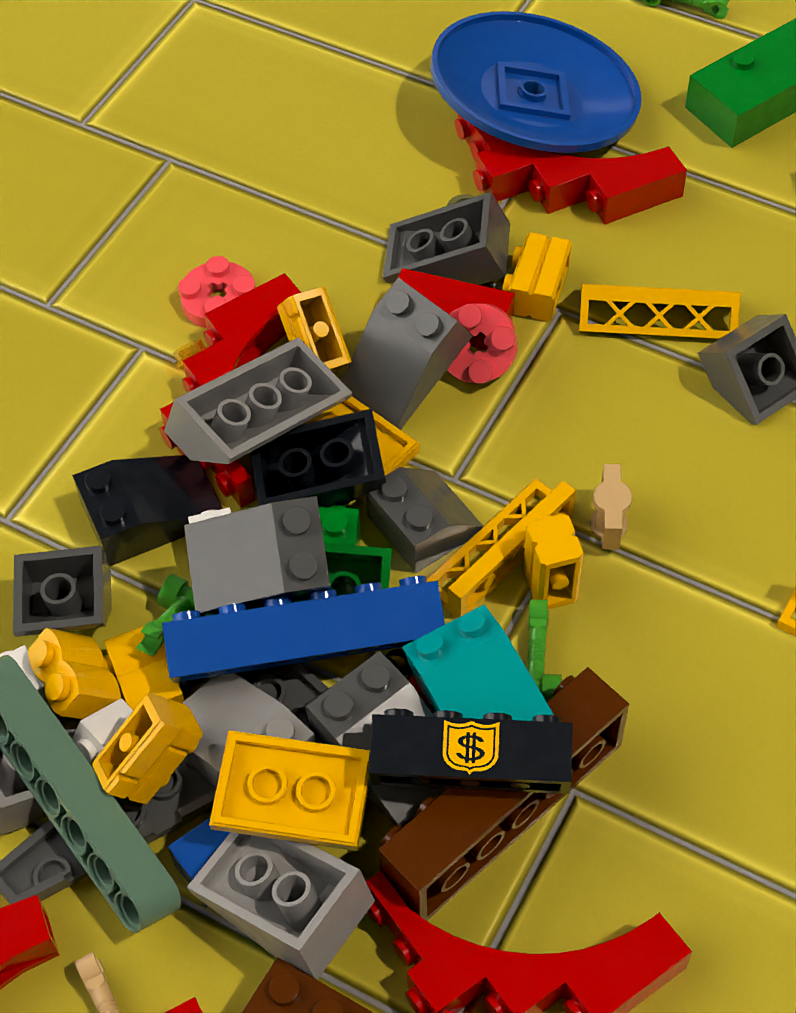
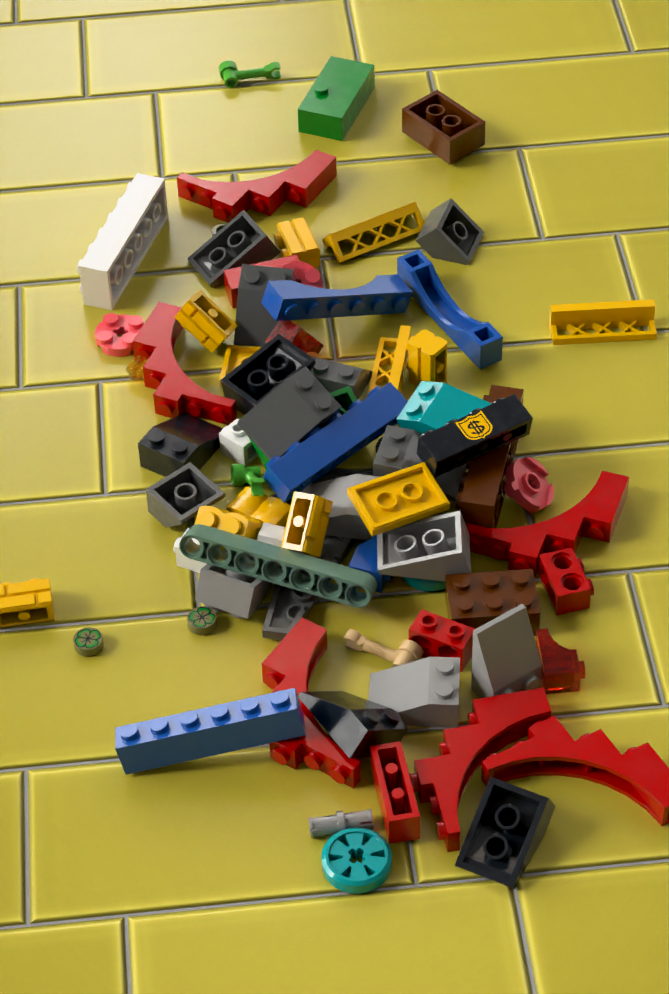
camera: 35 degrees left, 10 degrees down
light grey slope [164,337,352,464] -> none
blue dish [430,11,642,153] -> none
tan piece [590,464,632,550] -> none
none -> white brick [77,173,168,310]
none -> blue arch [261,274,413,321]
none -> clear red arch [265,320,324,354]
none -> blue arch [397,249,503,370]
none -> coral plate [504,457,554,514]

